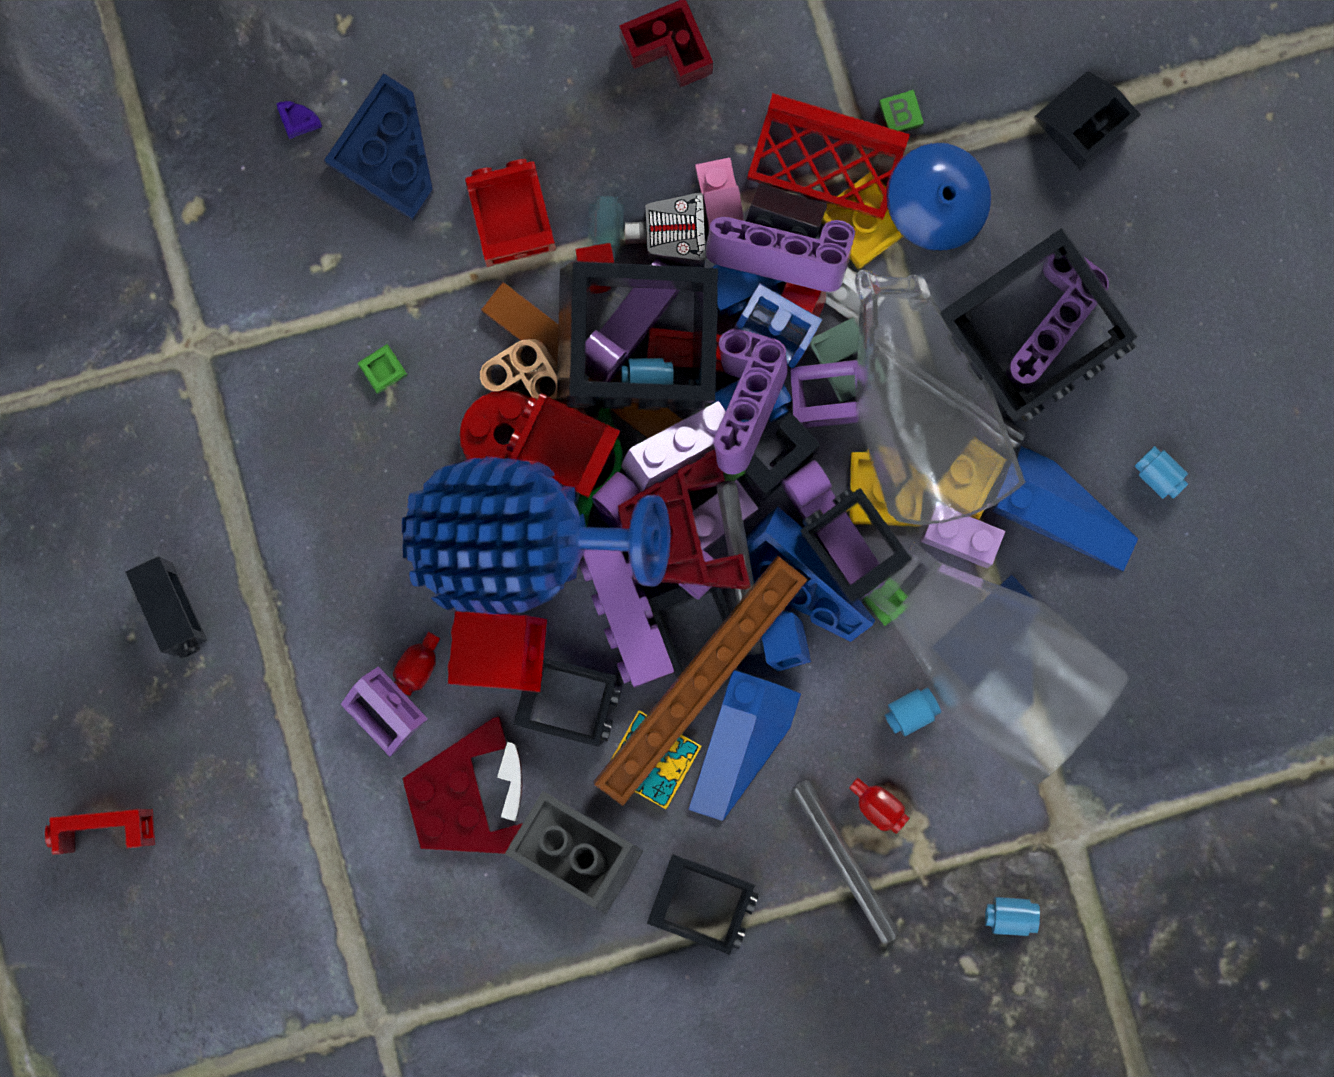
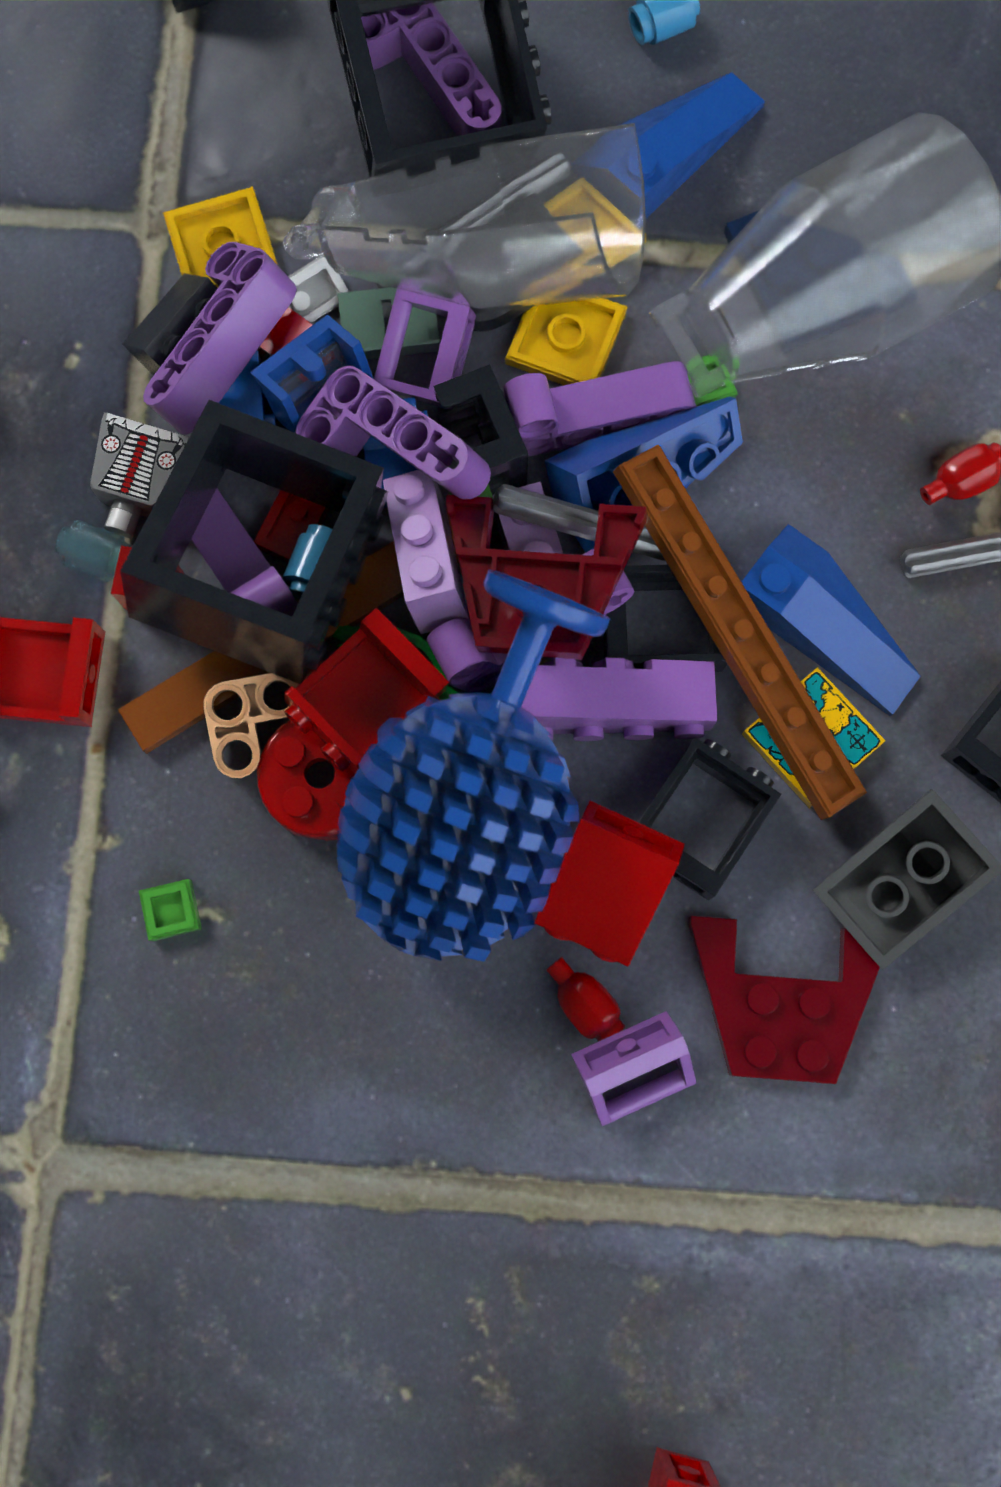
camera: 70 degrees left, 5 degrees down
black window [125,556,207,658] -> none
white slope [497,742,523,821] -> none
bright pink slope [695,157,744,229] -> none
red fence [747,93,910,220] -> none
blue brick [761,611,811,672] -> none
black window [800,488,912,604] -> none
bright green tile [879,90,924,132] -> none
dark azure brick [884,687,941,737] -> none
blue dish [887,143,991,251] -> none
lavender brick [920,504,1005,568] -> none

